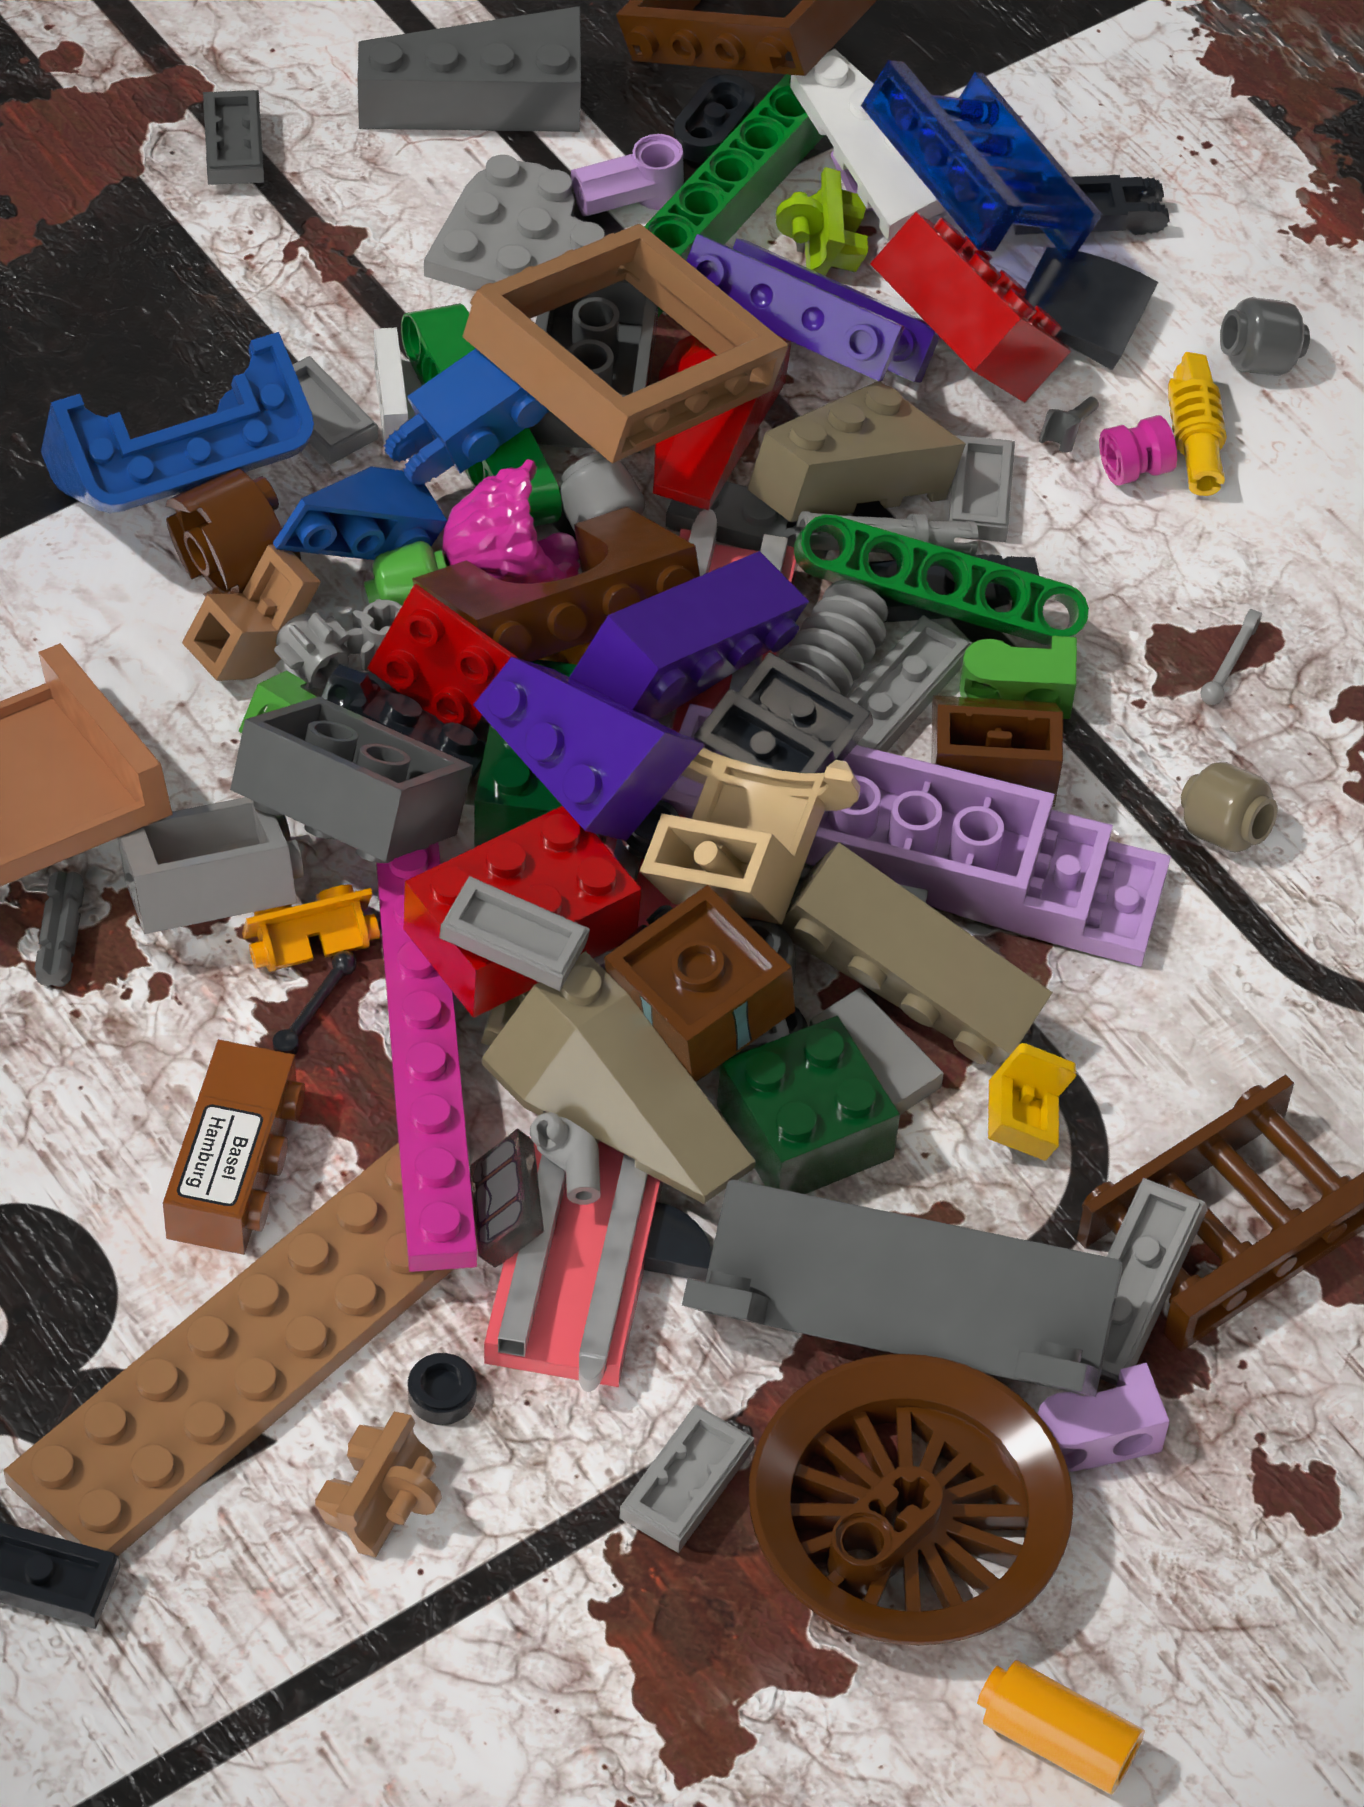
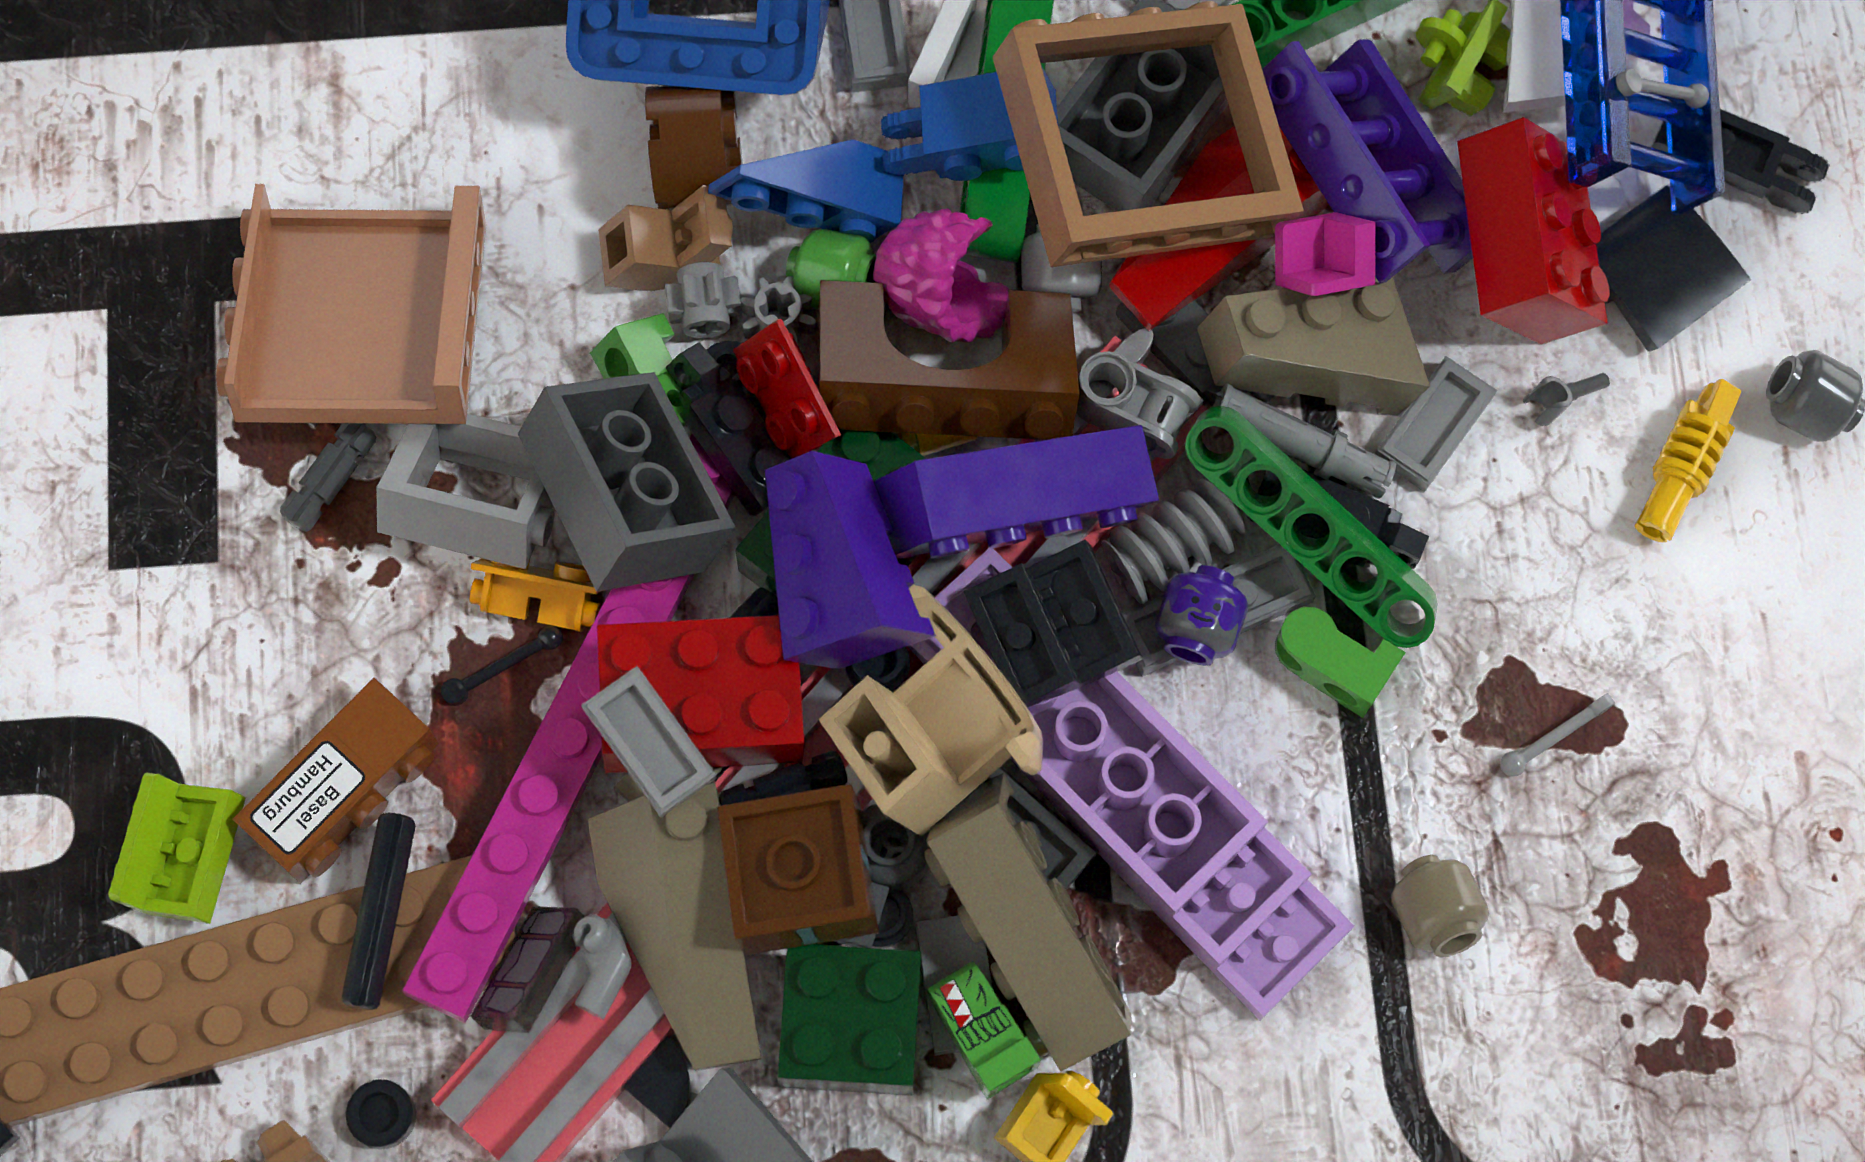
camera: 30 degrees right, 20 degrees up
reddish brown slope [931,695,1063,807] -> none
dark pink wheel [1099,415,1177,486] -> none
none -> lime bracket [109,773,246,924]
none -> black axle [341,813,416,1010]
none -> bright green leg [926,961,1041,1100]
none -> light grey piece [1077,351,1201,459]
none -> dark purple head [1155,565,1248,666]
none -> dark pink panel [1275,212,1375,296]
none -> light grey hinge [1616,68,1709,108]

